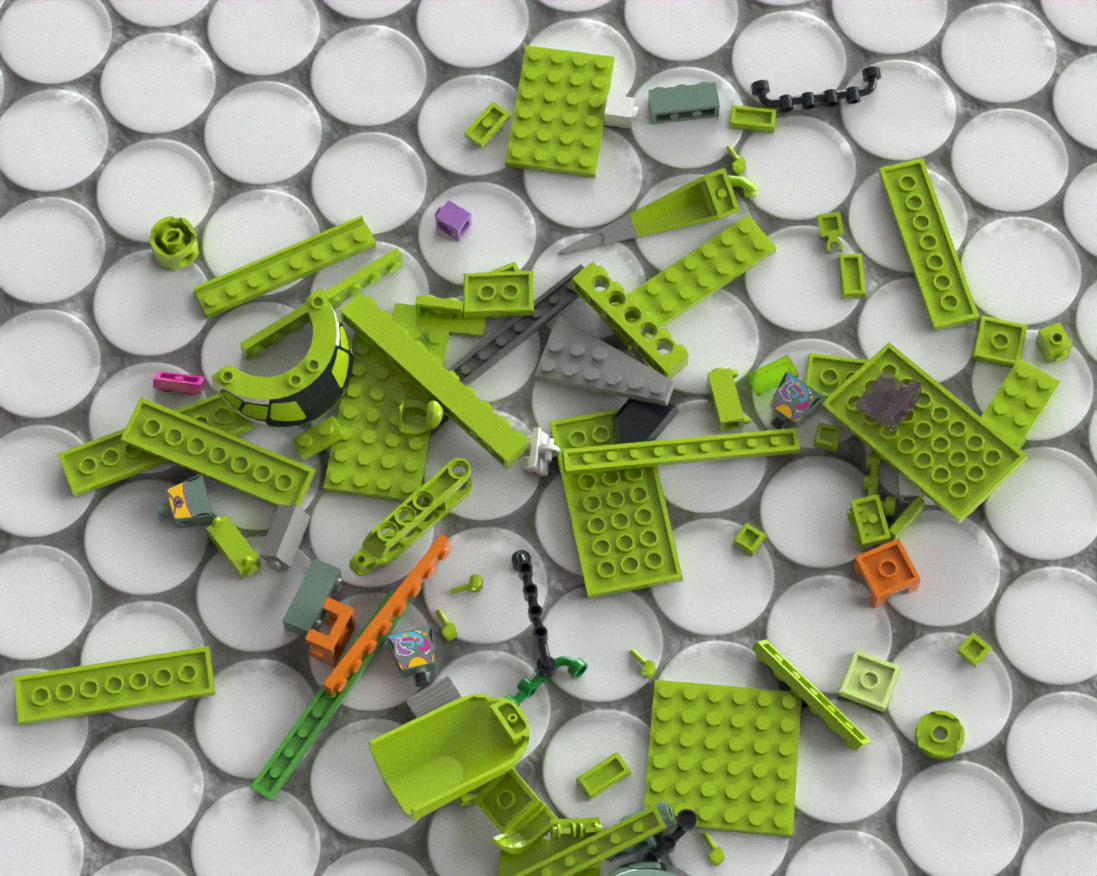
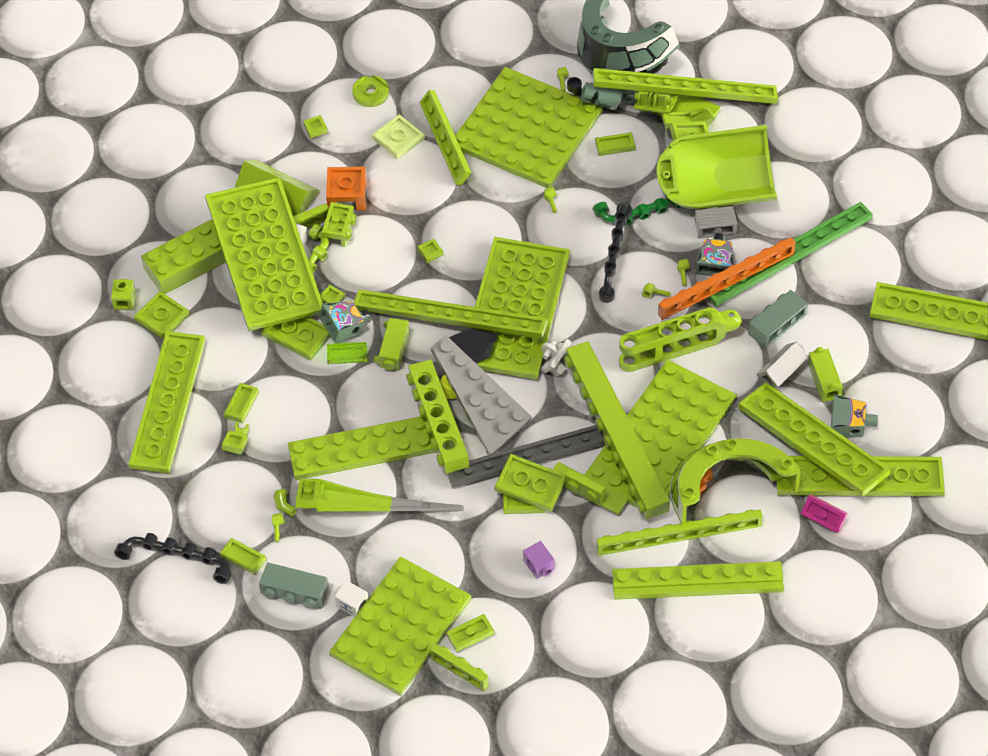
camera: 155 degrees left, 10 degrees down
lime brick [150,216,199,272] -> none
lime plate [292,415,344,461] -> none
orange panel [305,597,357,667] -> none
lime piece [397,399,444,435] -> none
bracket [856,371,922,431] -> none
none -> lime slope [235,160,319,216]
none -> lime plate [430,643,489,692]

